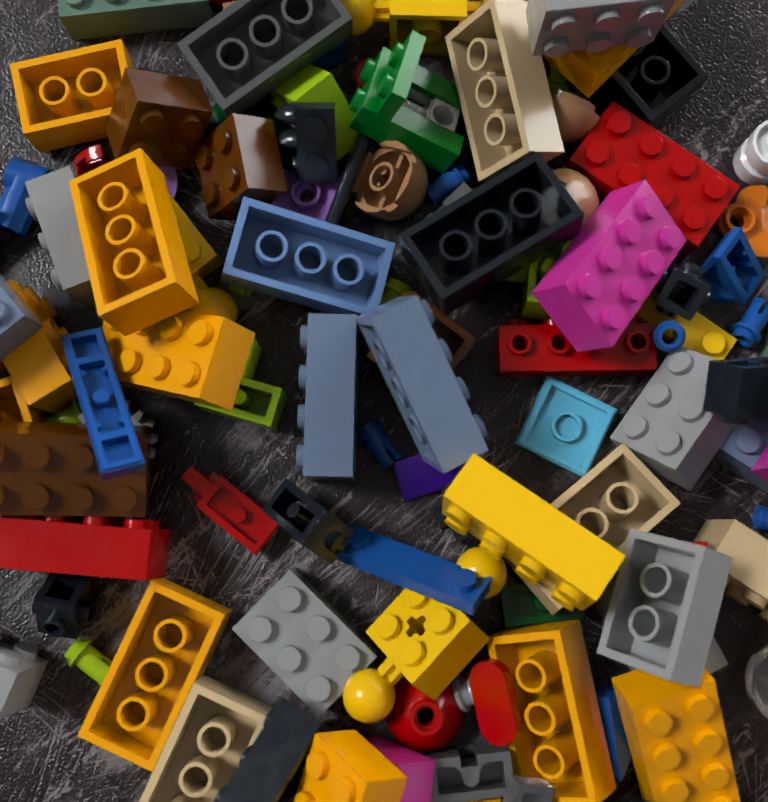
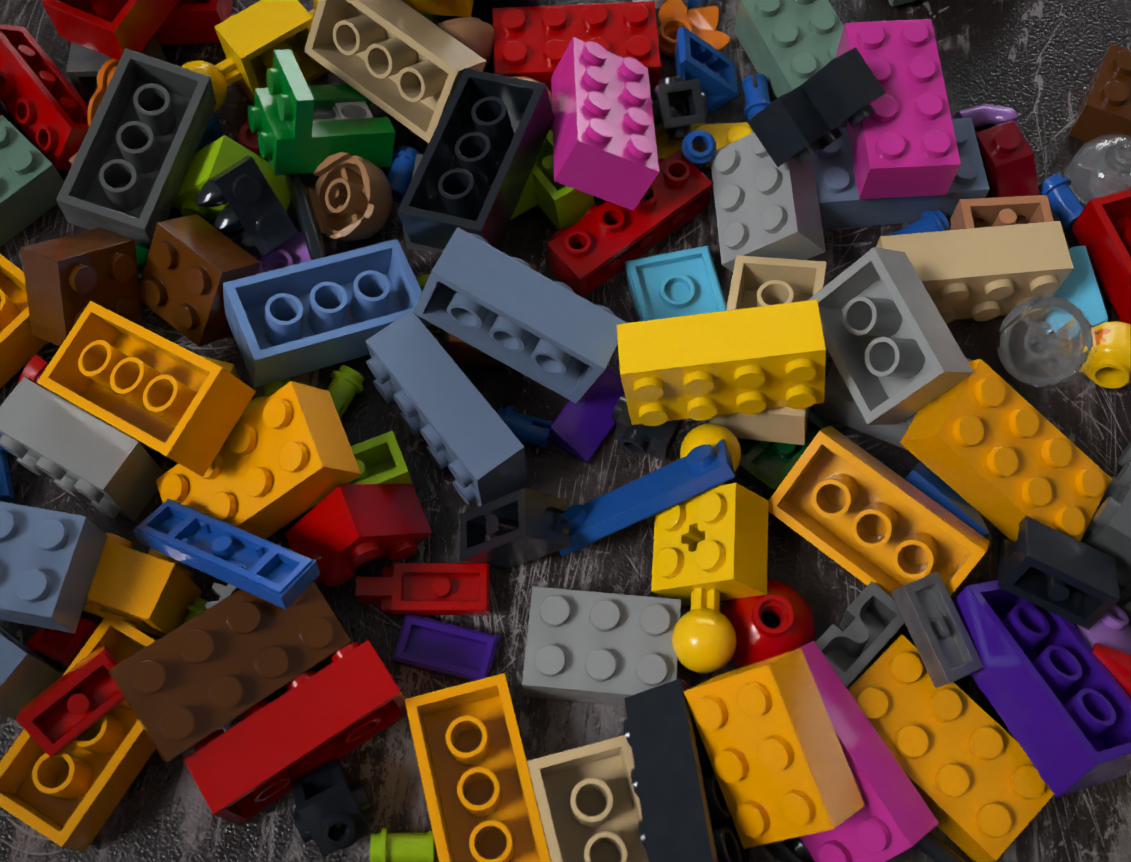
camera: 40 degrees left, 15 degrees down
light grey bush [452,671,474,712] -> none
red tile [469,658,522,747] -> none
none -> red brick [285,484,432,587]
none -> lime pin [327,365,364,419]
none -> dark purple tile [392,614,500,682]

